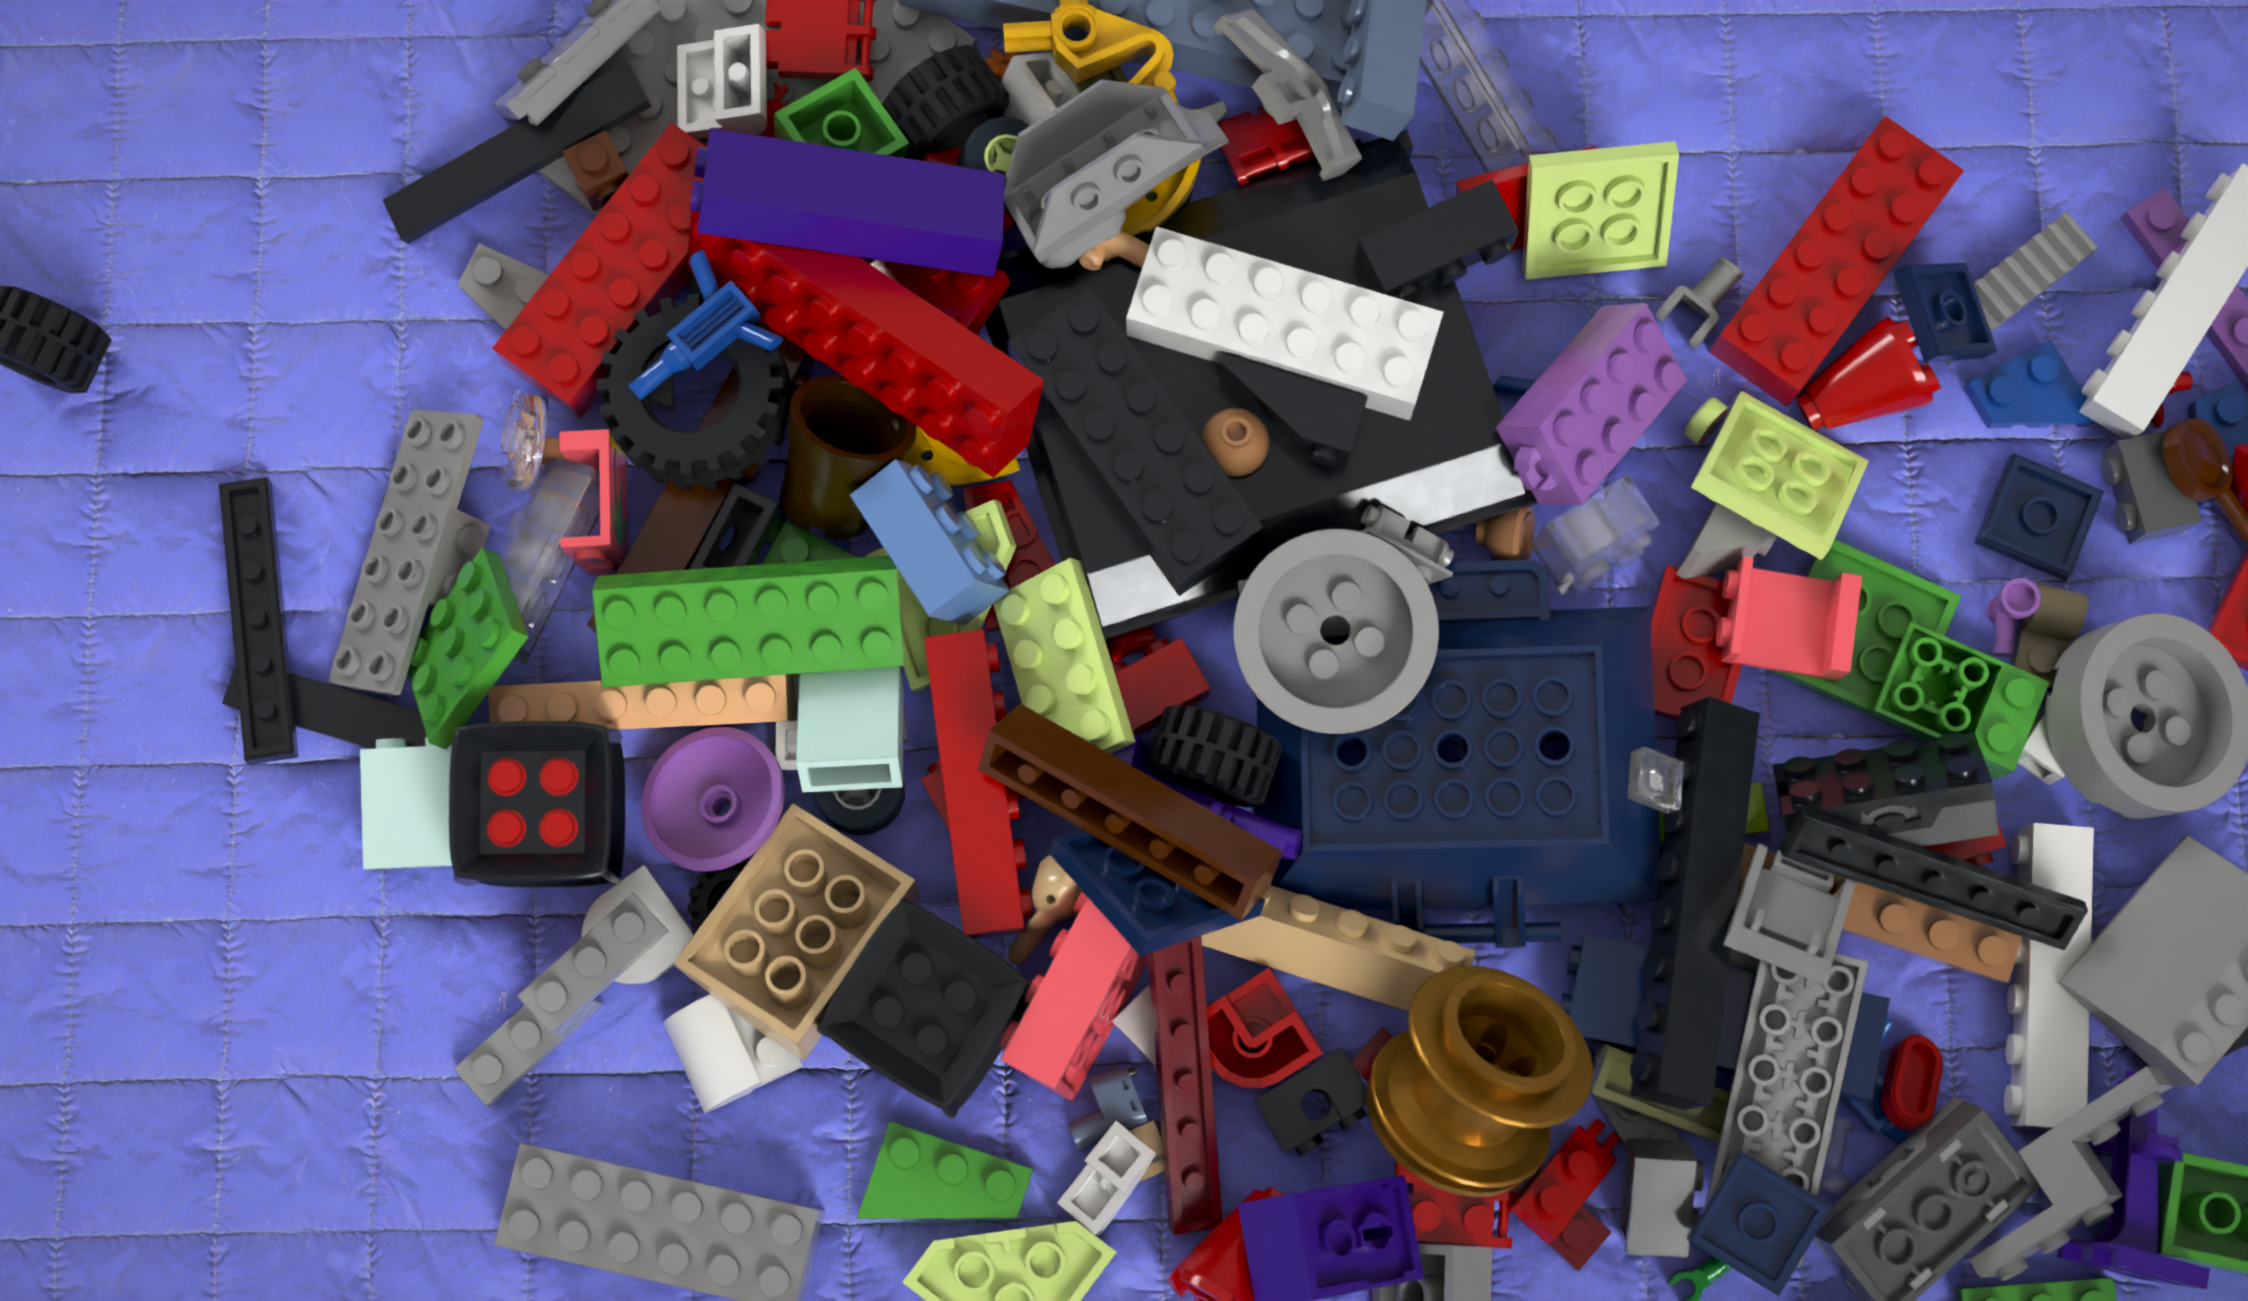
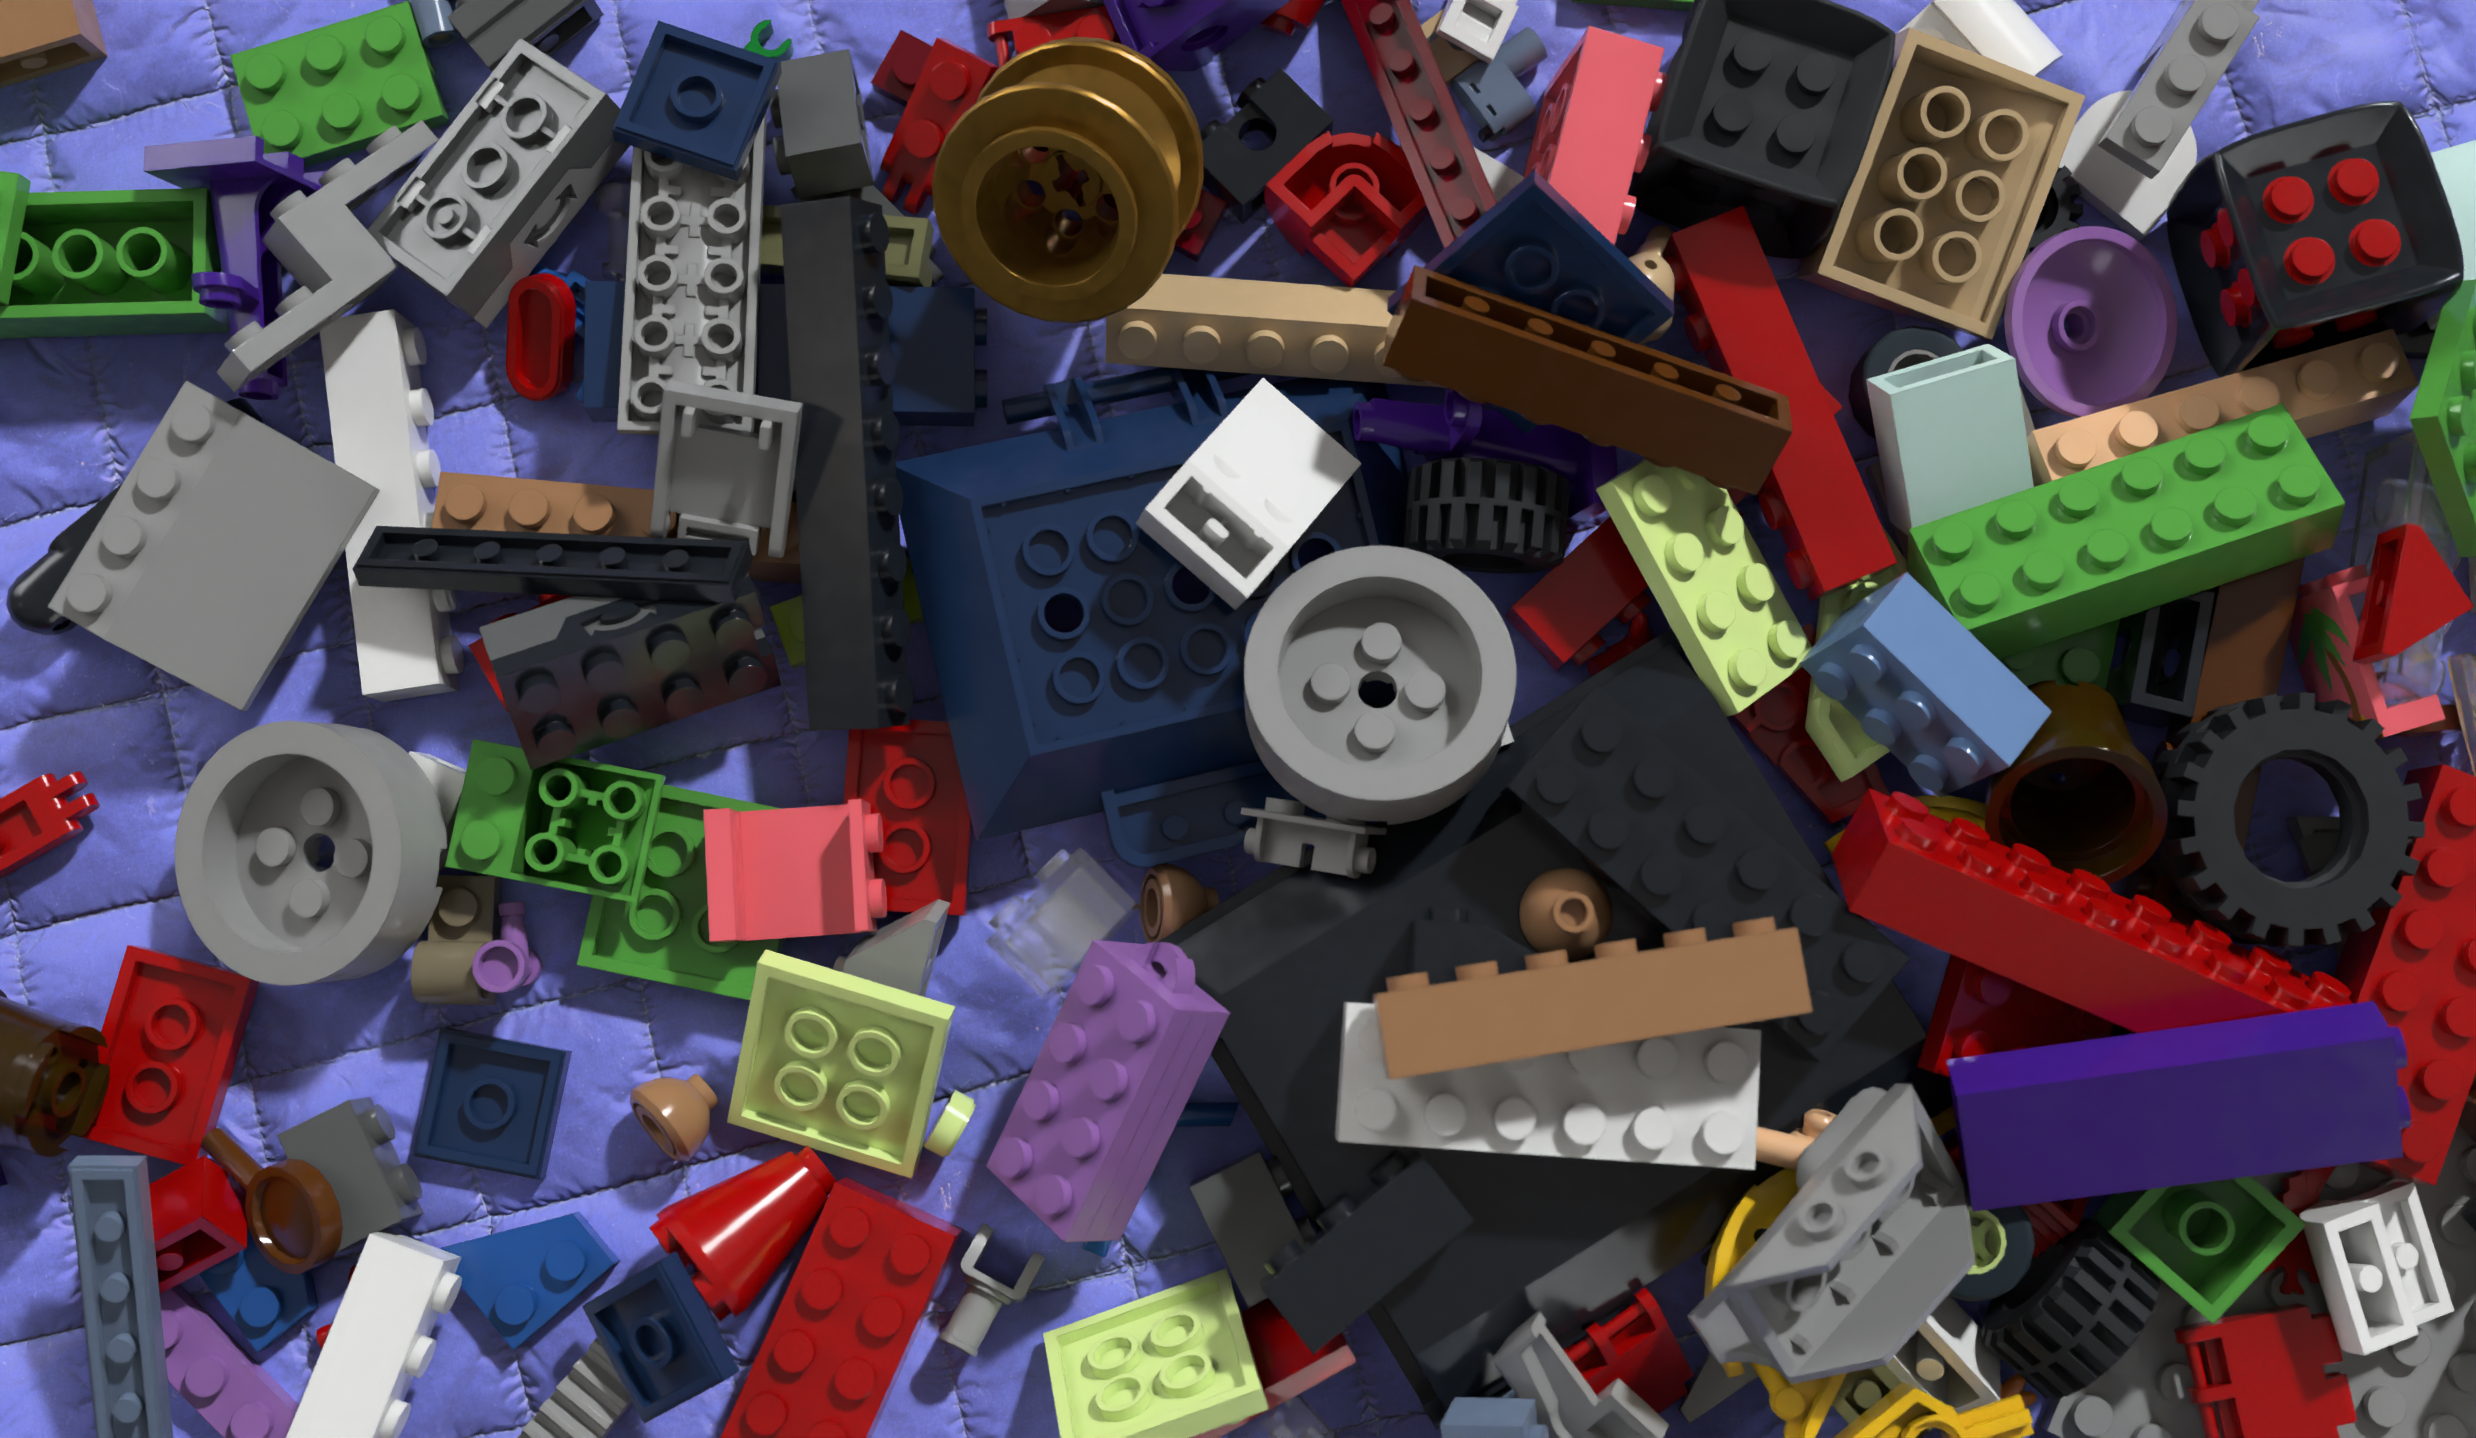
camera: 165 degrees right, 5 degrees up
blue piece [628,250,783,401] -> none
clear plate [1627,747,1684,814] -> none
none -> medium nougat brick [630,1074,719,1162]
none -> white slope [1136,378,1362,610]
none -> dark grey brick [1189,1148,1316,1308]
none -> medium nougat brick [1372,916,1813,1080]
none -> red slope [2352,523,2474,664]

